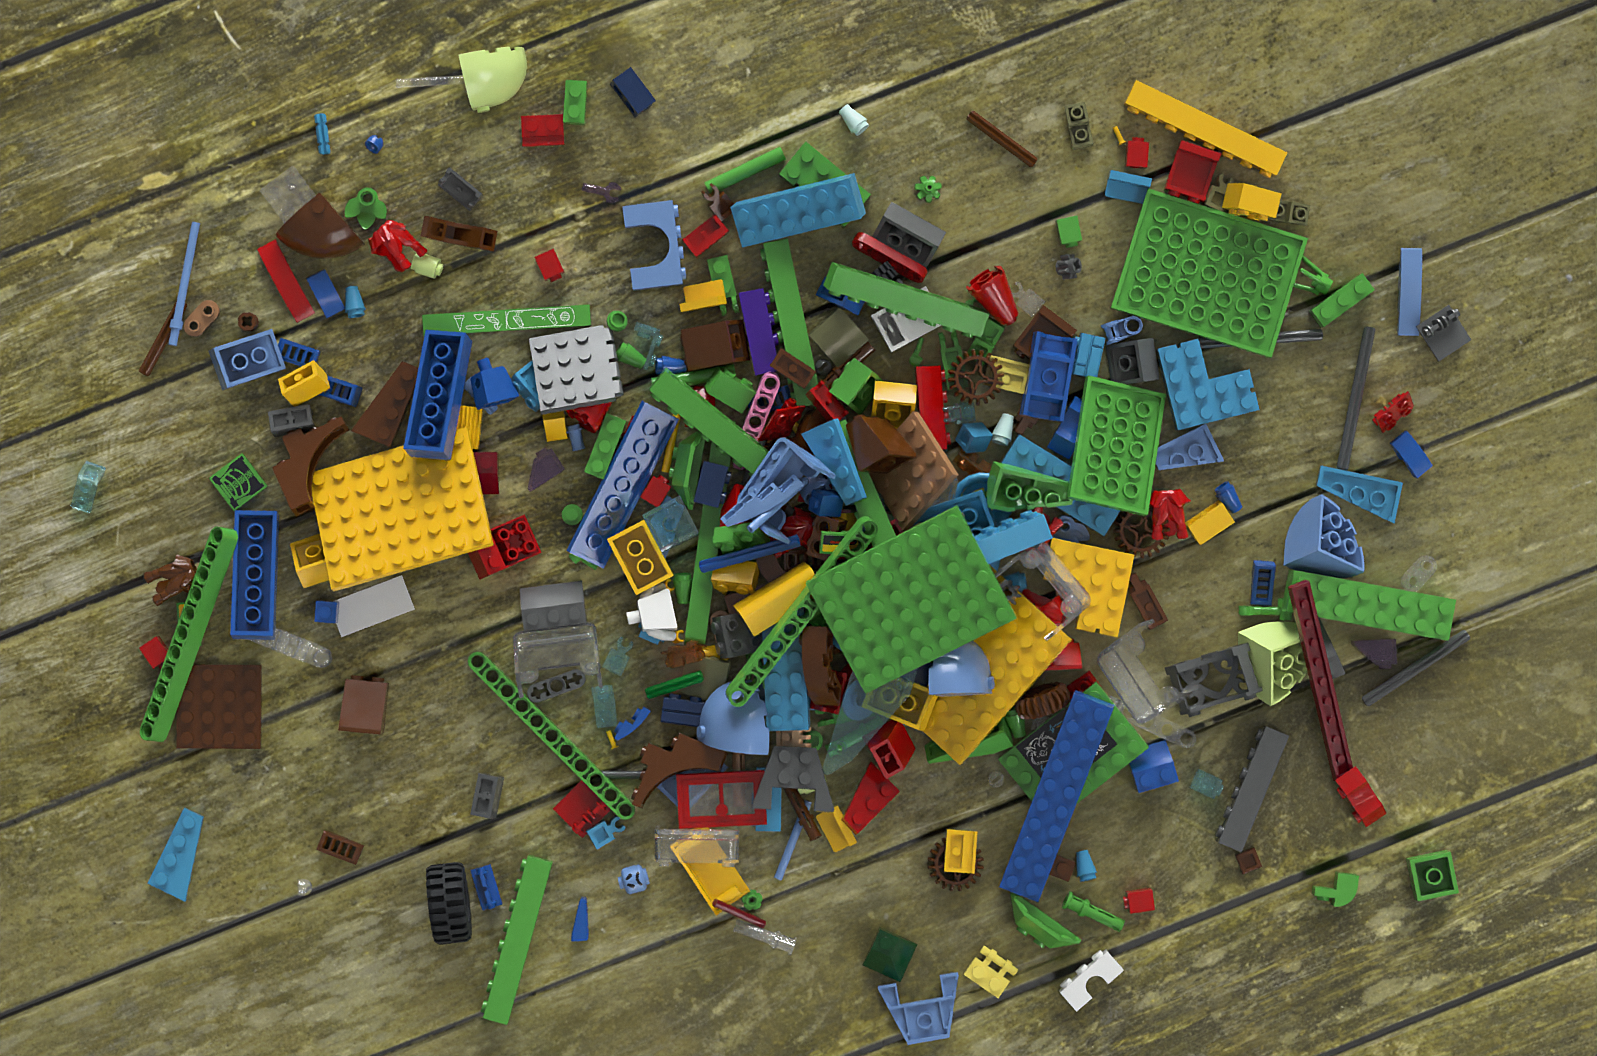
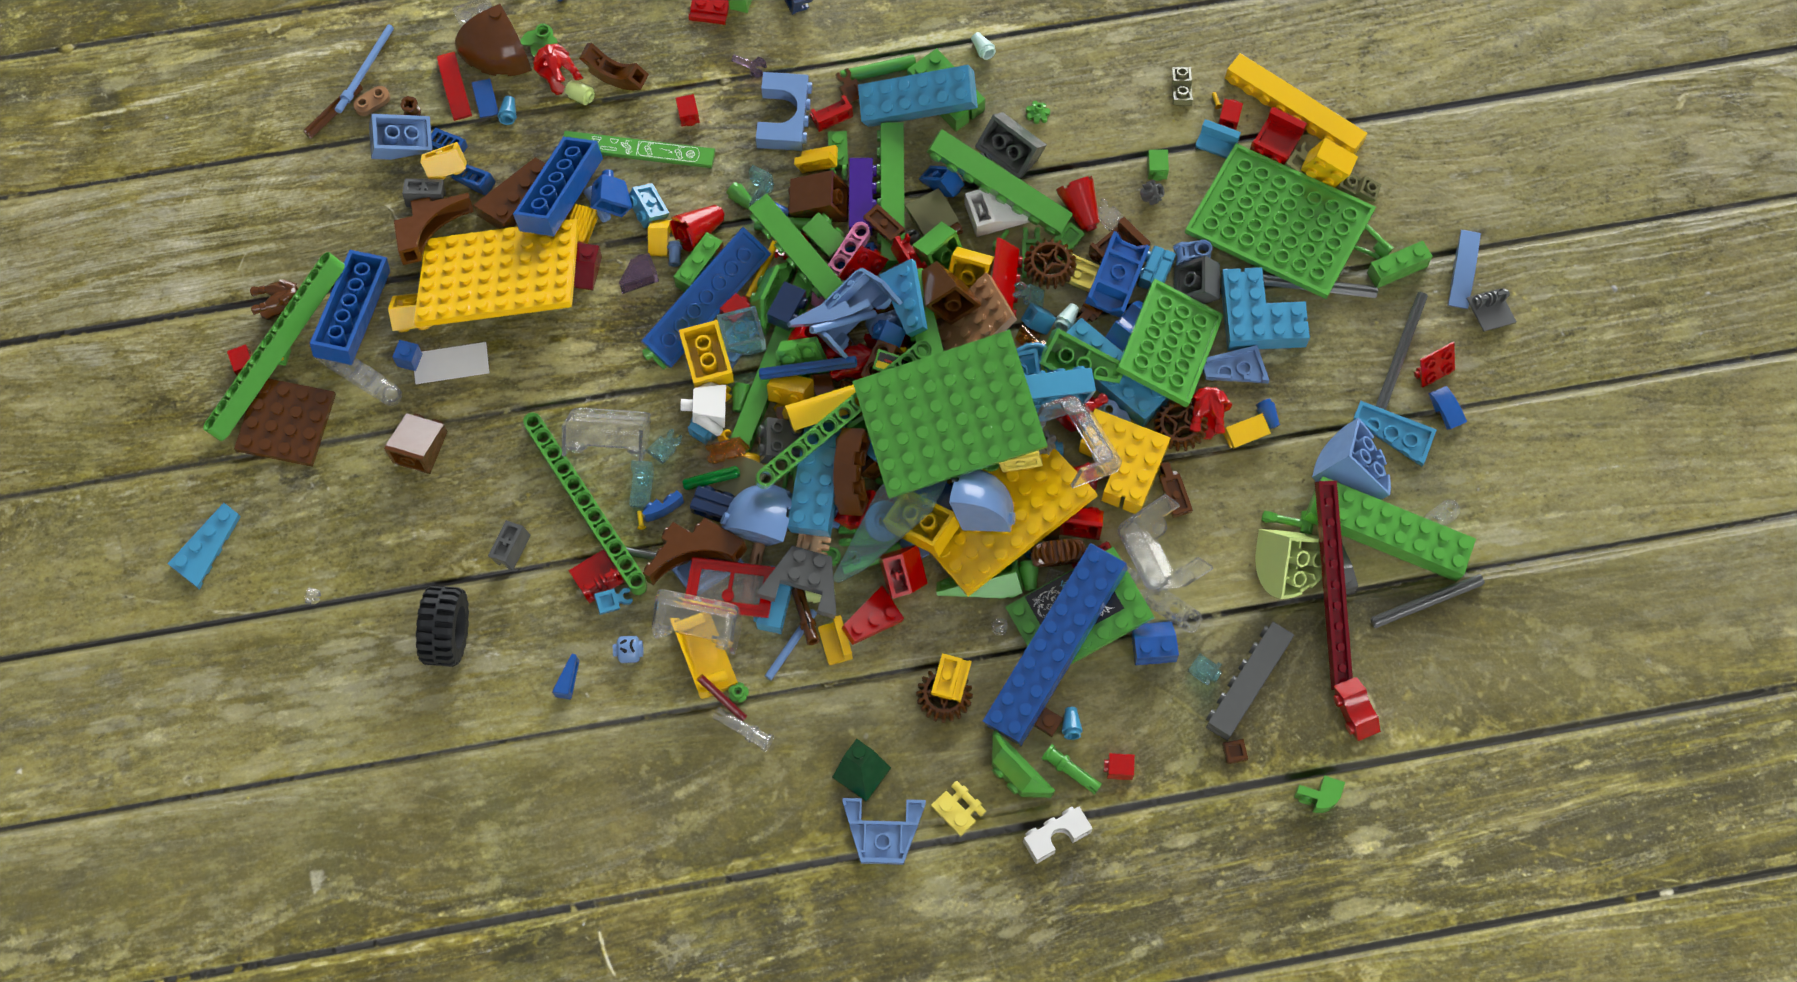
camera: 10 degrees right, 20 degrees down
clear light blue bracket [71,461,106,513] -> none
tile [209,453,268,512] -> none
reddish brown slope [316,829,364,865] -> none
dark grey hinge [438,167,483,211] -> none
red slope [468,514,542,580] -> none
blue hinge [471,864,502,910] -> none
bright green brick [481,855,553,1025] -> none
dark grey slope [520,581,587,631] -> none
dark grey beam [527,669,586,702] -> none
hinge [529,325,623,415] -> none
bright green plate [562,504,583,525] -> none
bright green plate [606,311,628,332] -> none
red beam [852,232,928,283] -> none
reddish brown axle [966,111,1038,167] -> none
dark grey fence [1165,643,1263,717] -> none
blue slope [1250,560,1276,606] -> none
clear purple slope [1351,638,1397,669] -> none
bright green brick [1406,850,1459,901] -> none

